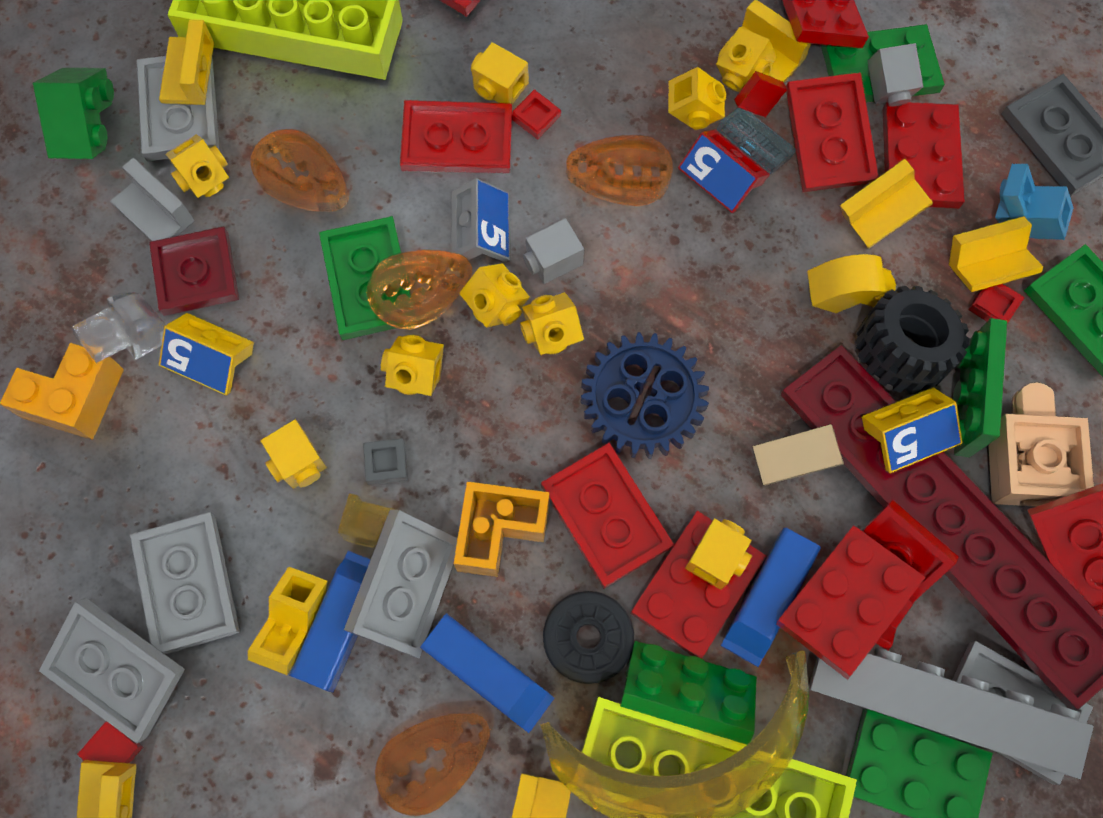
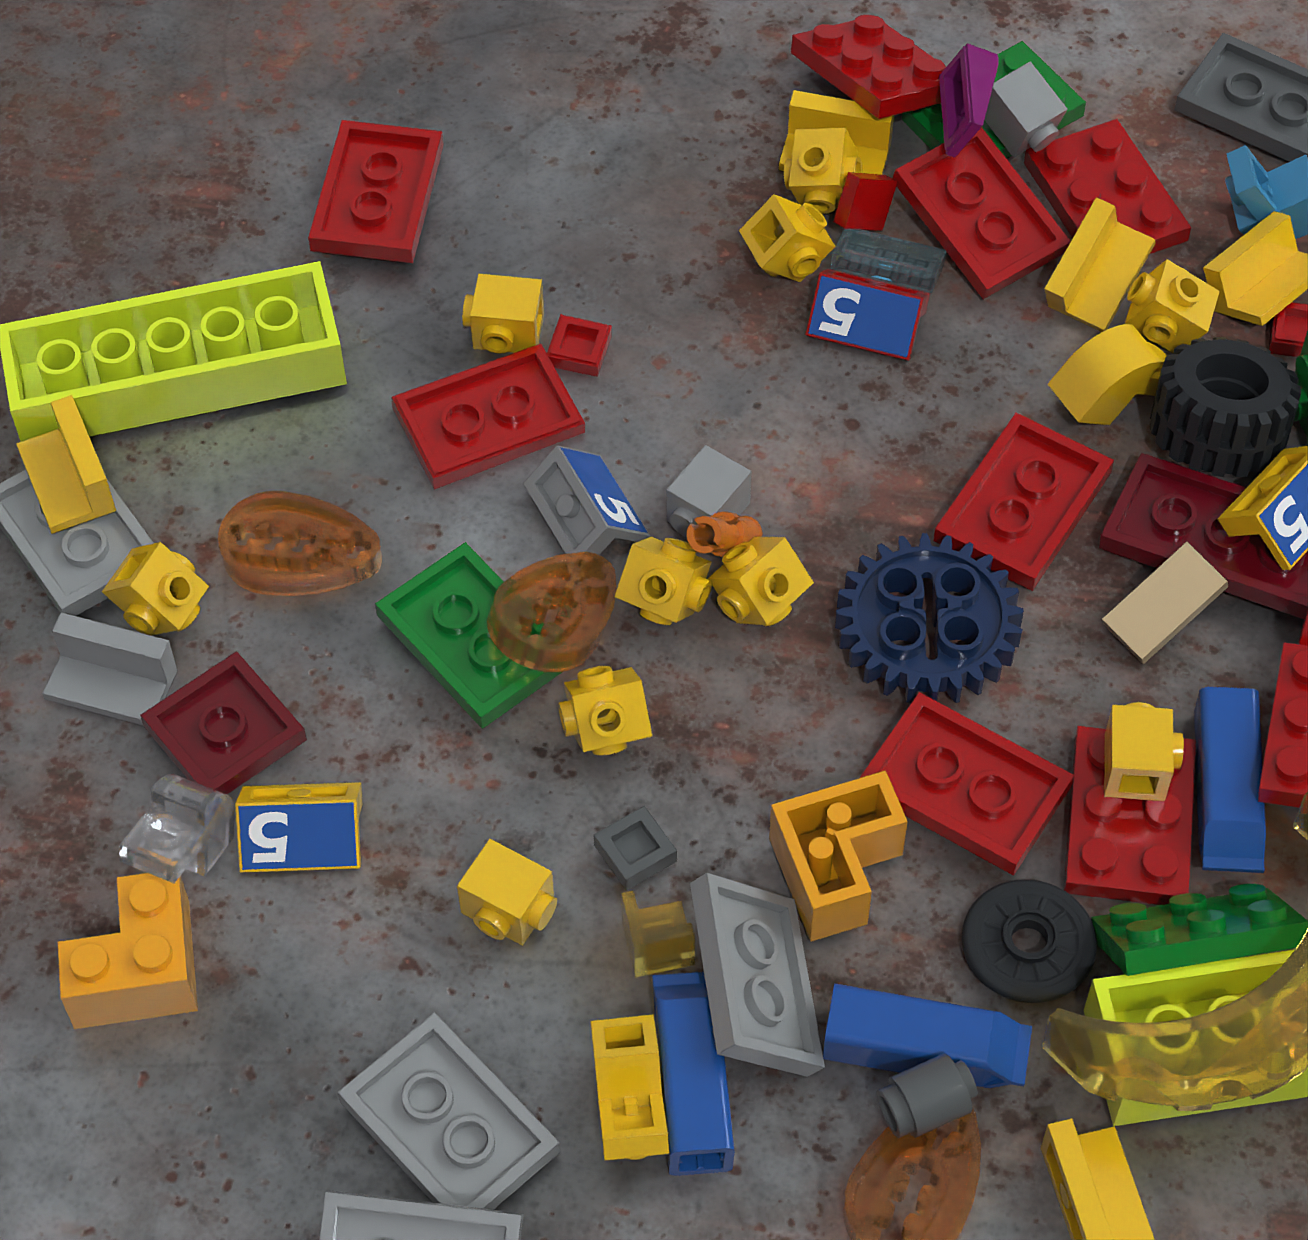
camera: 25 degrees left, 15 degrees down
clear orange piece [566,135,673,206] -> none
none -> orange pin [686,511,763,557]
none -> dark grey brick [876,1053,978,1138]
none -> red plate [933,412,1114,591]
none -> magenta slope [939,43,999,157]
none -> yellow brick [1125,259,1220,353]

